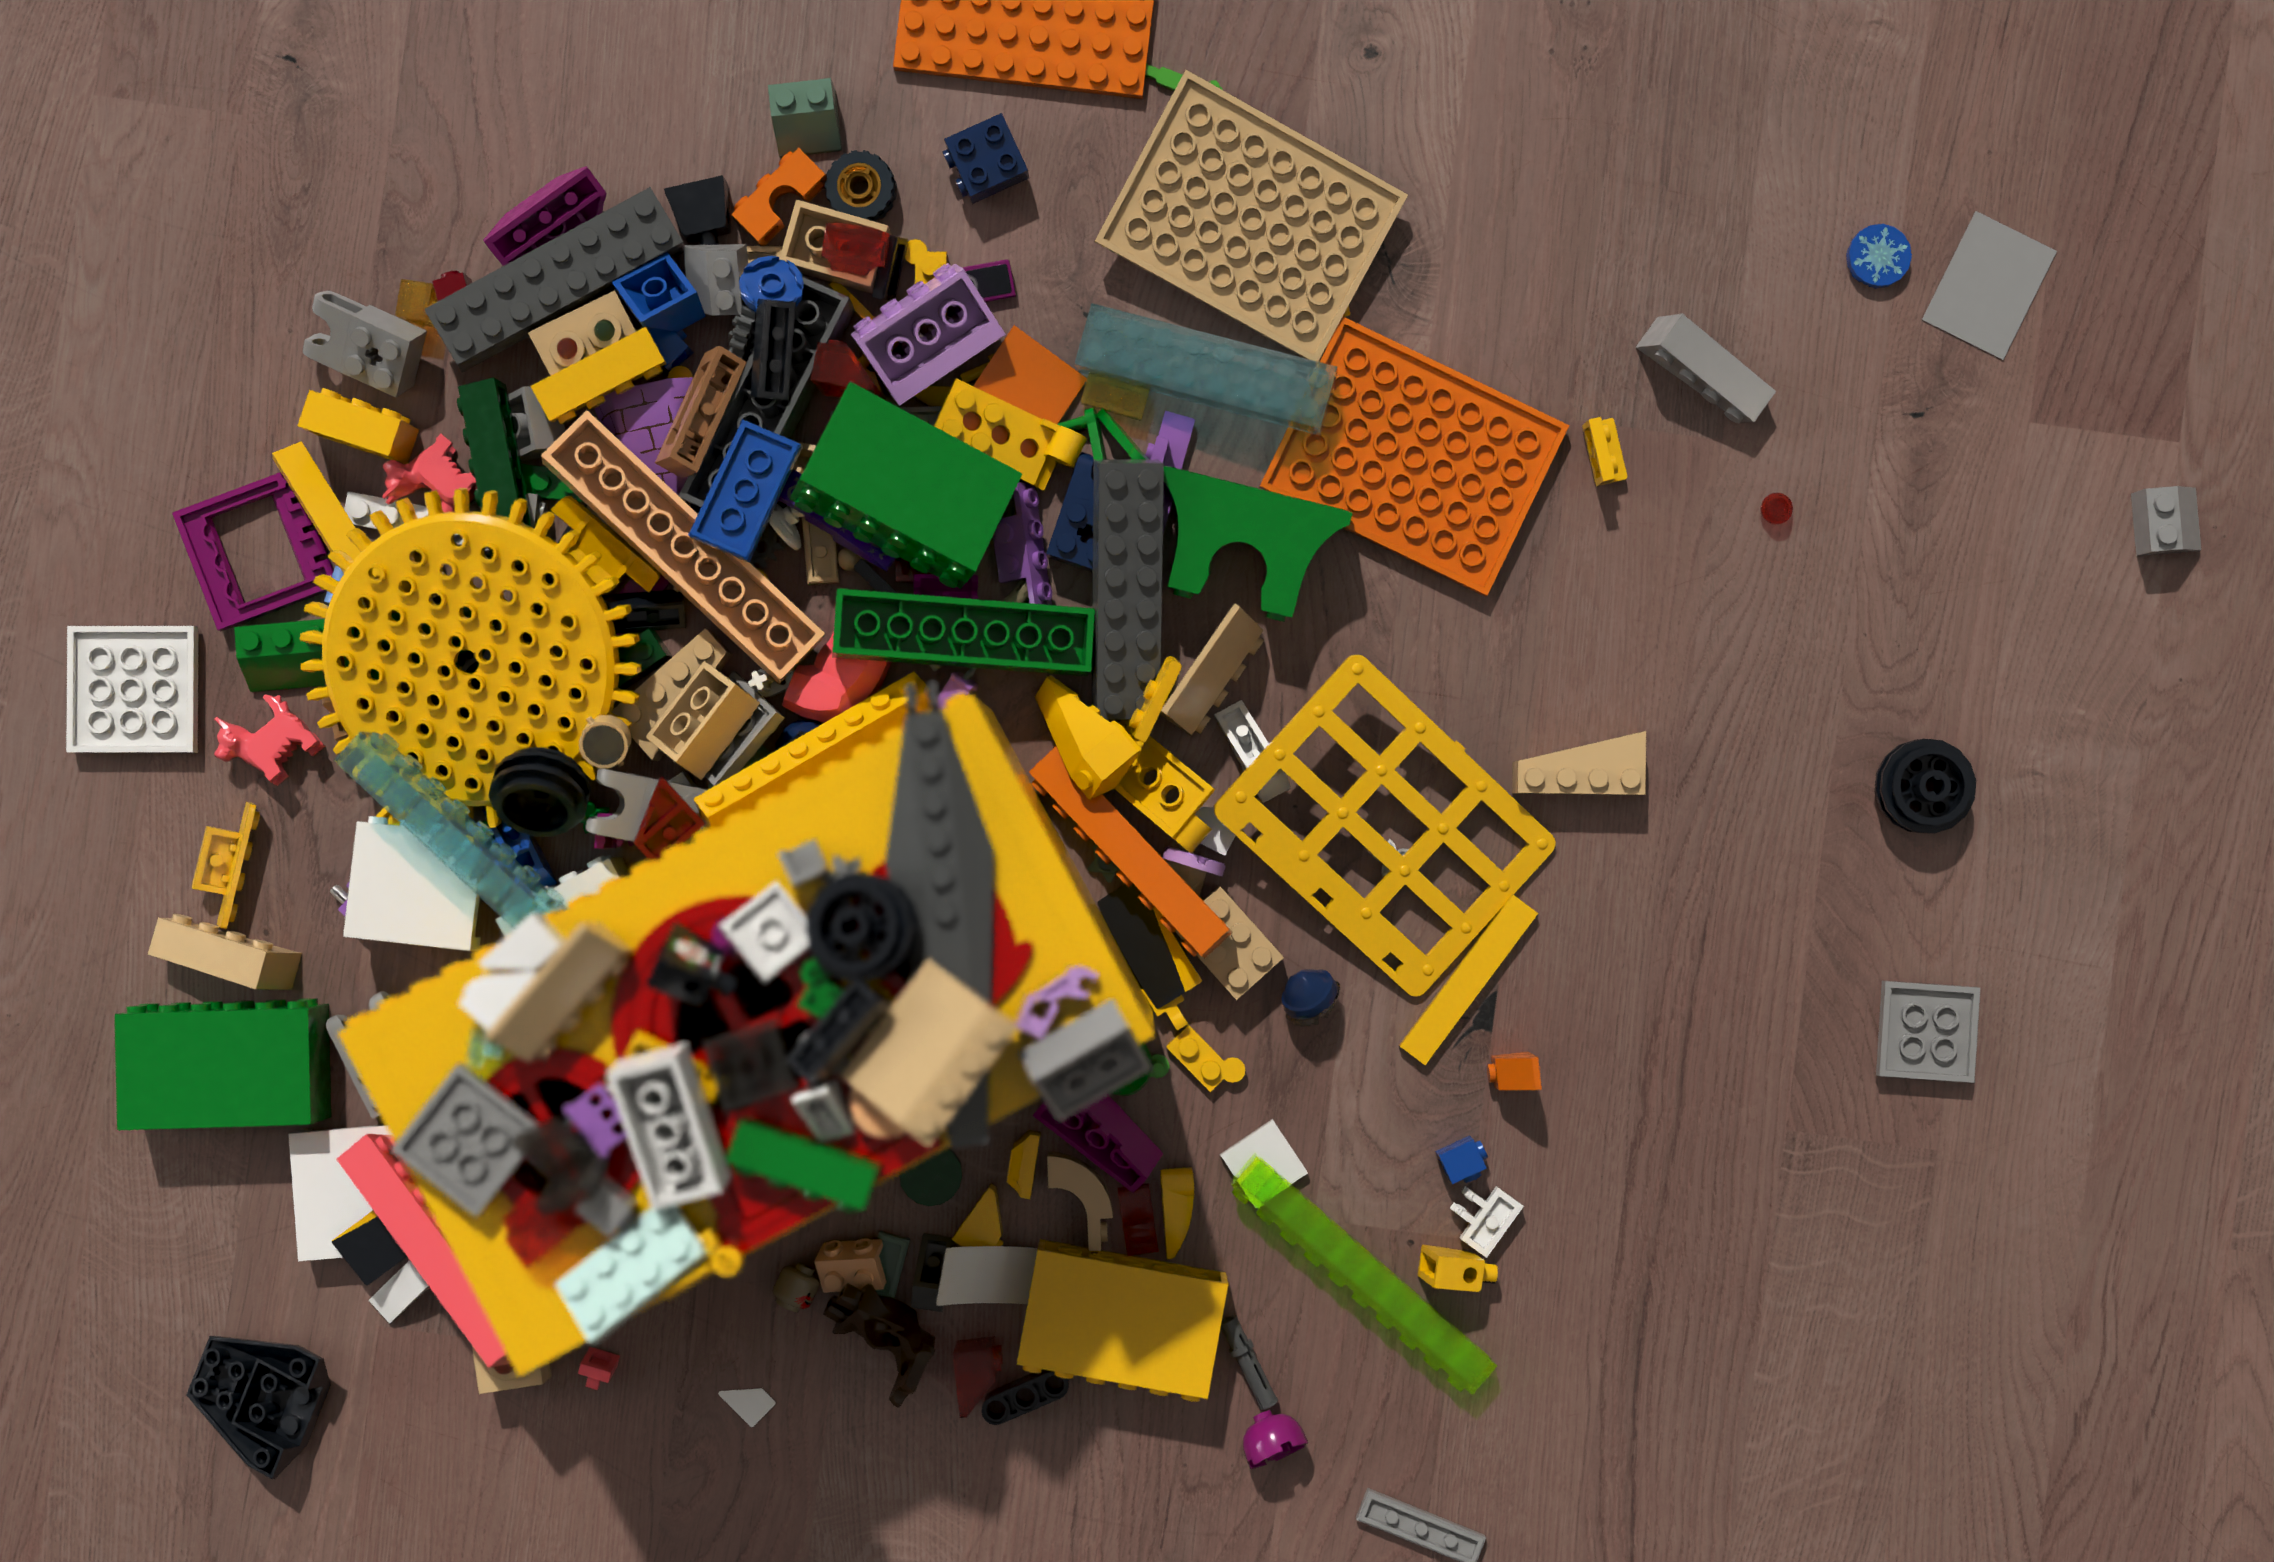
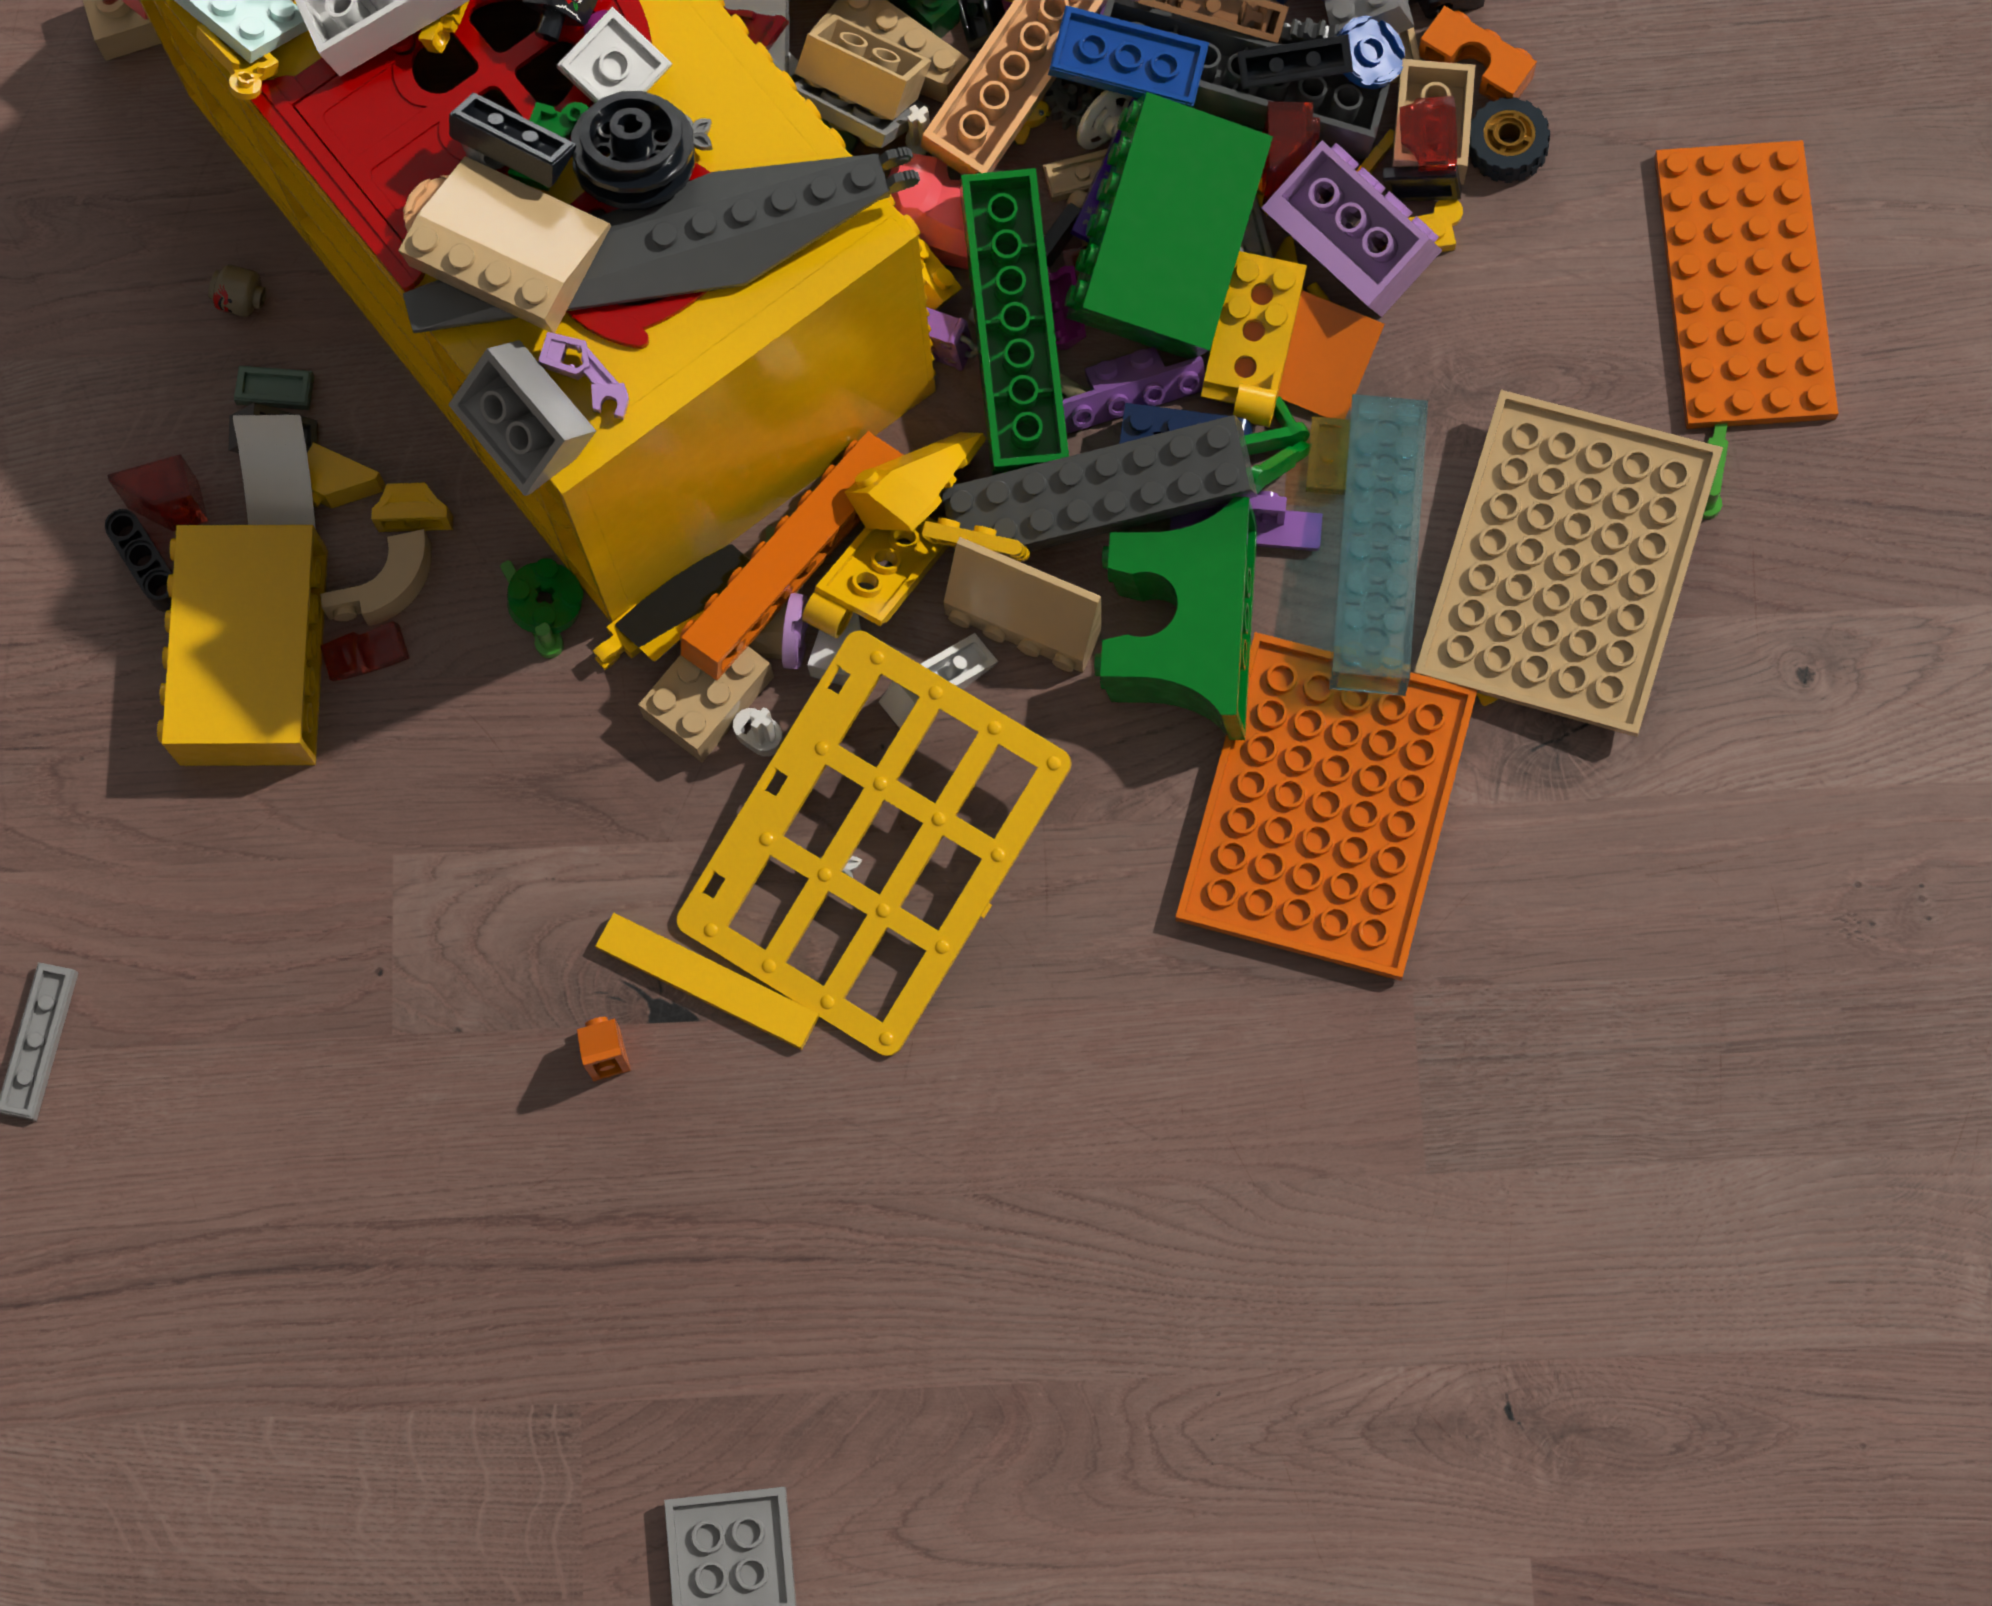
camera: 85 degrees right, 15 degrees down
coral tile [578,1347,620,1390] -> none
clear smoke brick [703,1017,802,1112] -> none
white sticker [718,1388,776,1427] -> none
green brick [725,1117,882,1213] -> none
sand green slope [768,78,842,158] -> none
light grey panel [778,839,831,888] -> none
white slope [792,1078,854,1143] -> none
light nougat bracket [814,1238,887,1293] -> none
dark brown hips [823,1283,935,1408] -> none
dark green tile [899,1147,963,1206] -> none
dark blue brick [942,113,1029,204] -> none
black slope [954,259,1016,308] -> none
magenta wedge [1032,1094,1163,1193] -> none
yellow piece [1160,1167,1194,1259] -> none
yellow hinge [1166,1024,1246,1092] -> none
white tile [1220,1119,1308,1208] -> none
dark grey pin [1221,1315,1278,1410] -> none
clear neon green brick [1230,1153,1497,1395] -> none
magenta cylinder [1243,1410,1308,1469] -> none
dark blue hair [1281,969,1340,1027] -> none
yellow torso [1417,1244,1498,1292] -> none
blue brick [1435,1135,1488,1184] -> none
white hinge [1450,1186,1524,1258] -> none
tan wedge [1512,731,1646,795] -> none
yellow bracket [1582,417,1627,487] -> none
light grey wedge [1635,314,1776,424] -> none
clear red plate [1760,493,1793,525] -> none
blue tile [1846,224,1912,288] -> none
black wheel [1874,739,1976,834] -> none
light grey sticker [1922,211,2057,360] -> none
none -> white piece [733,707,784,757]

